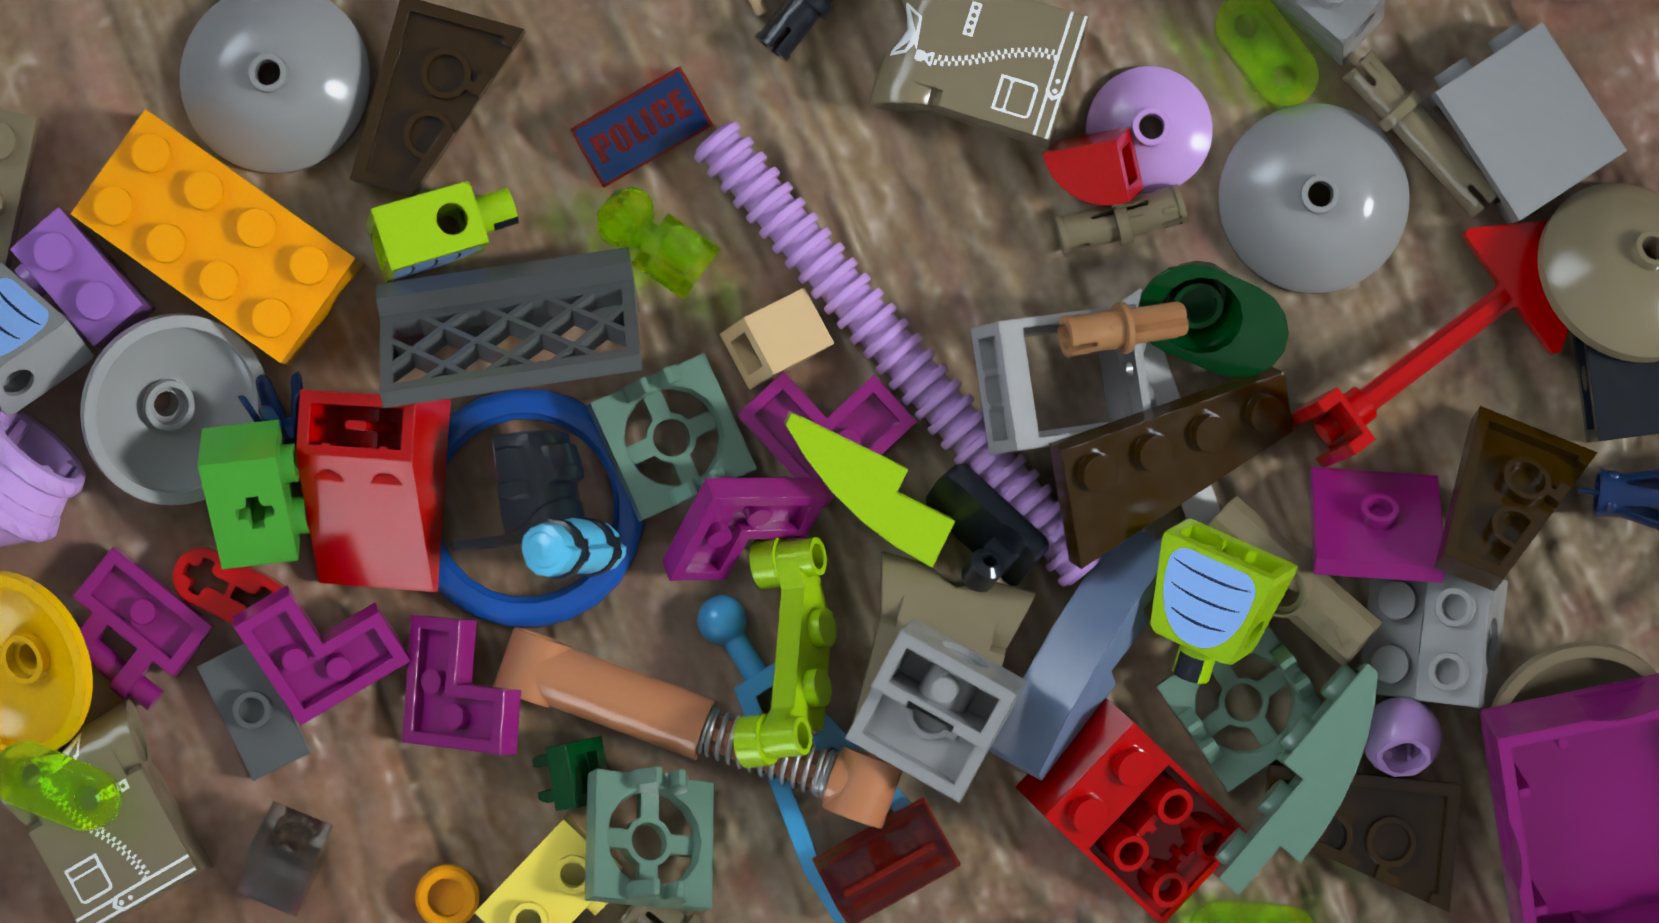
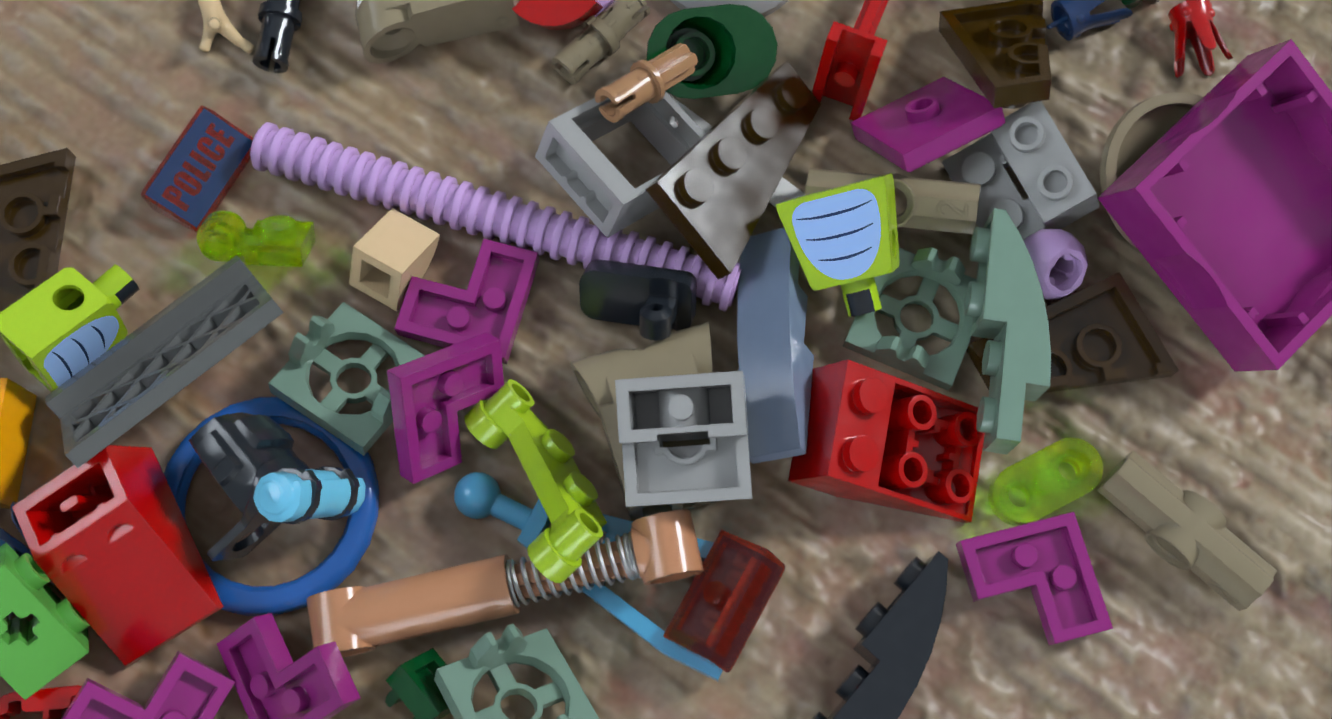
camera: 30 degrees left, 15 degrees down
lime slope [784,410,955,568] -> none

